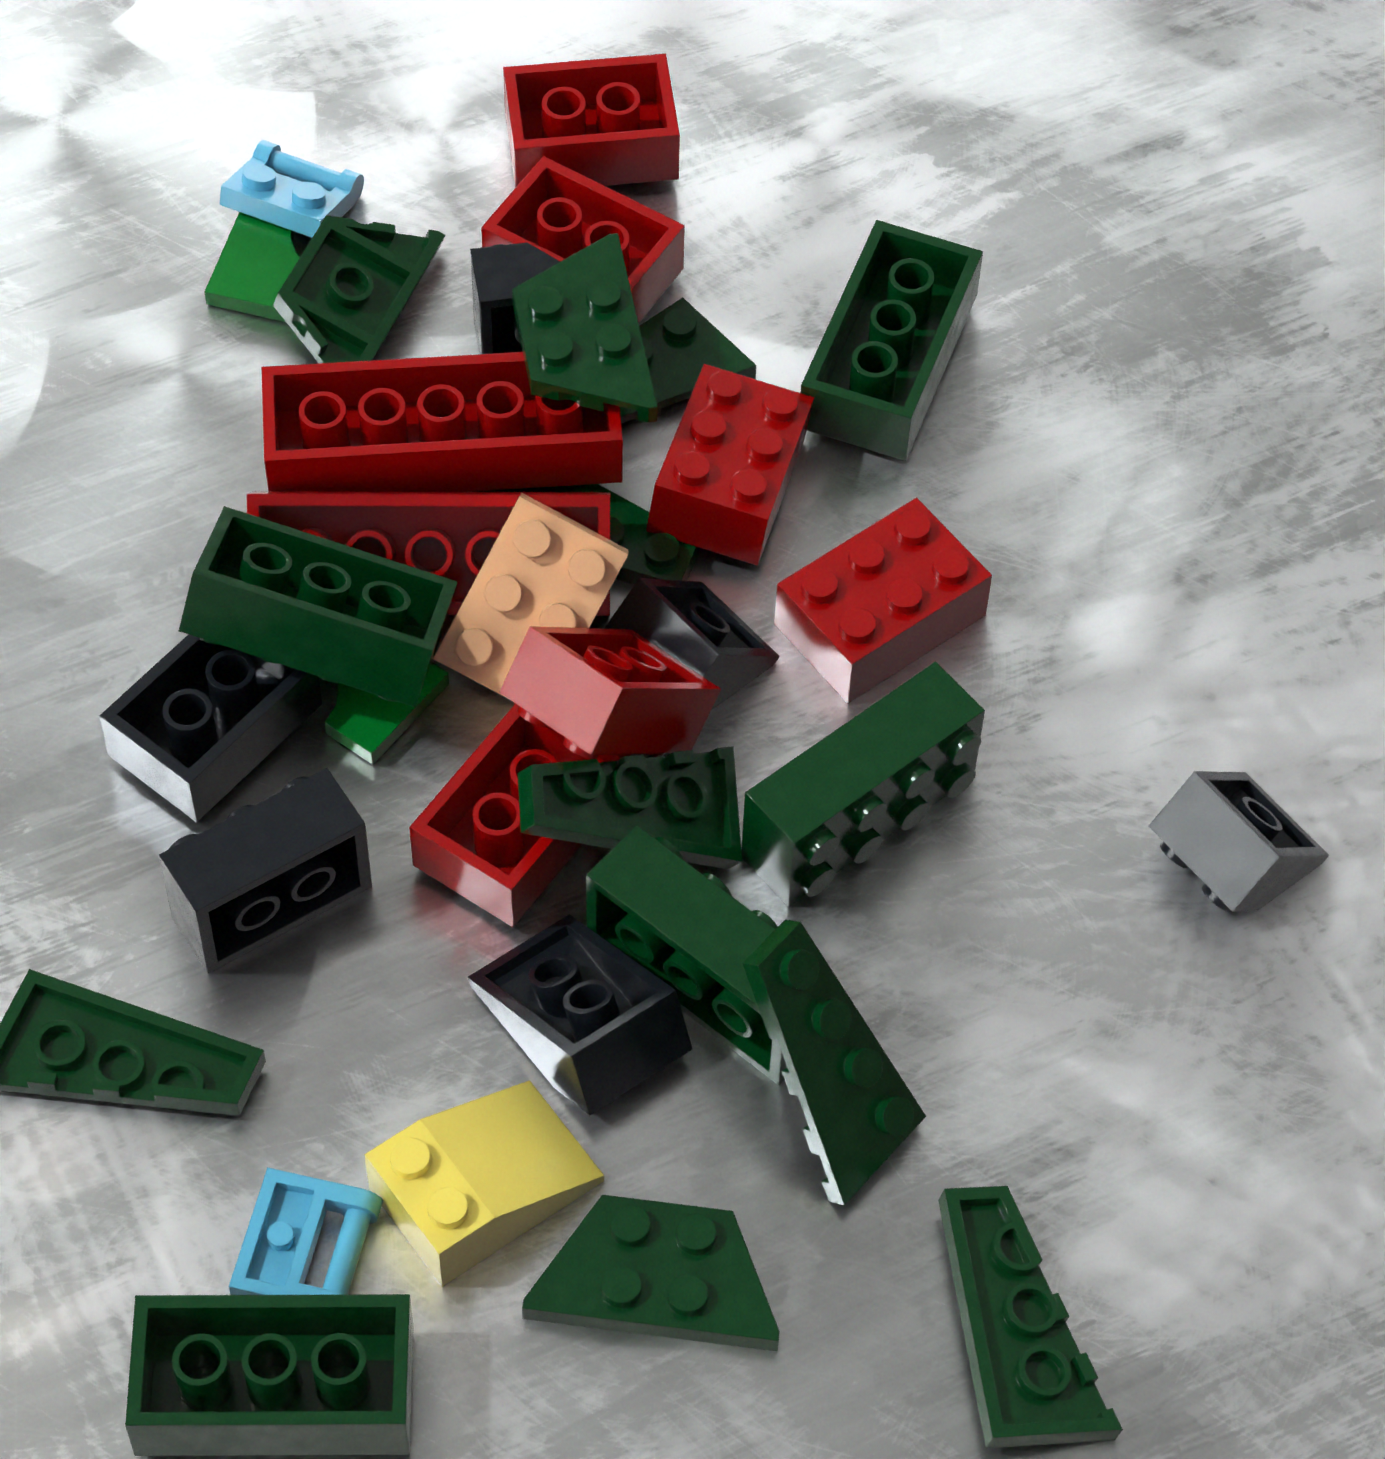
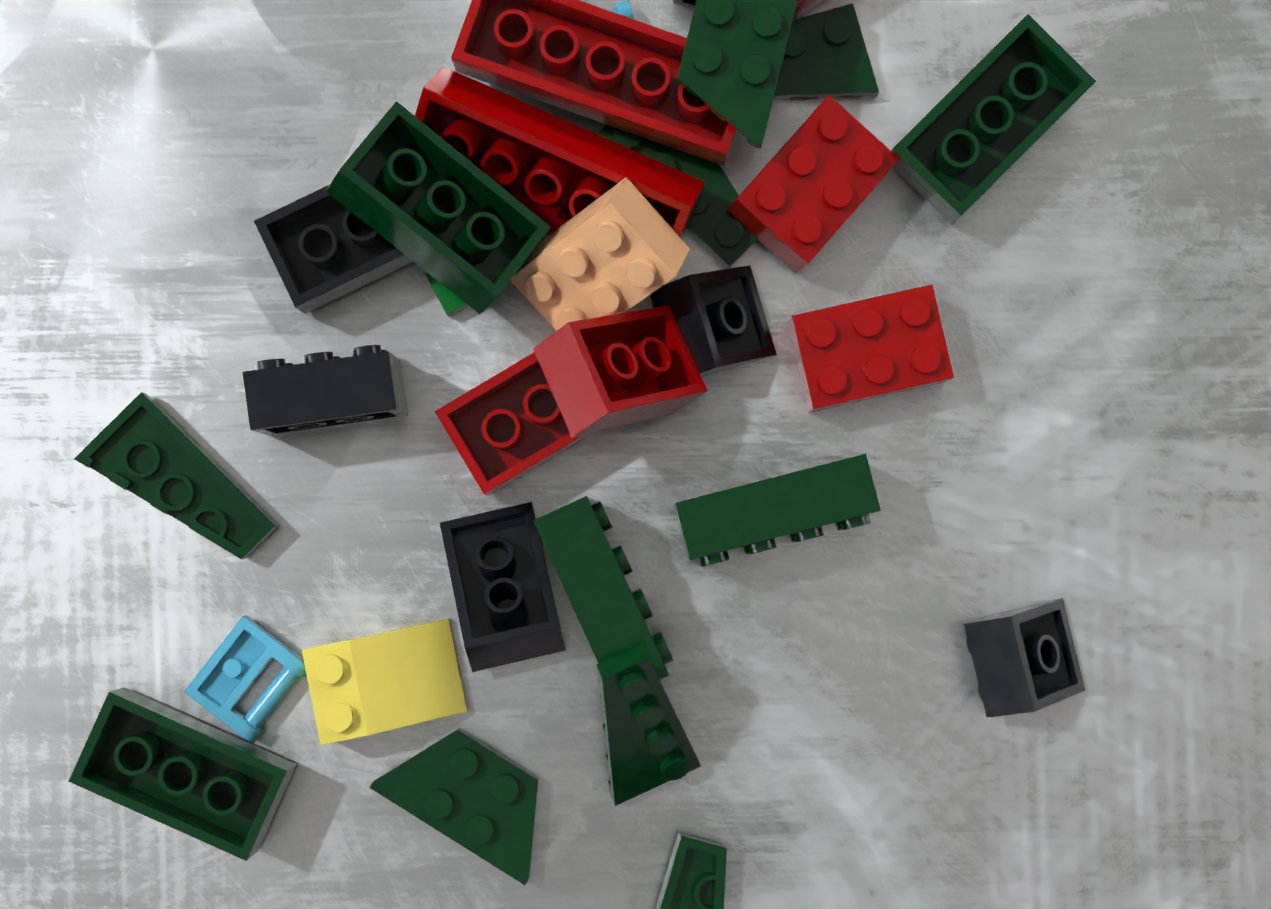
camera: 25 degrees right, 30 degrees up
dark green wing [518,746,742,869] -> none

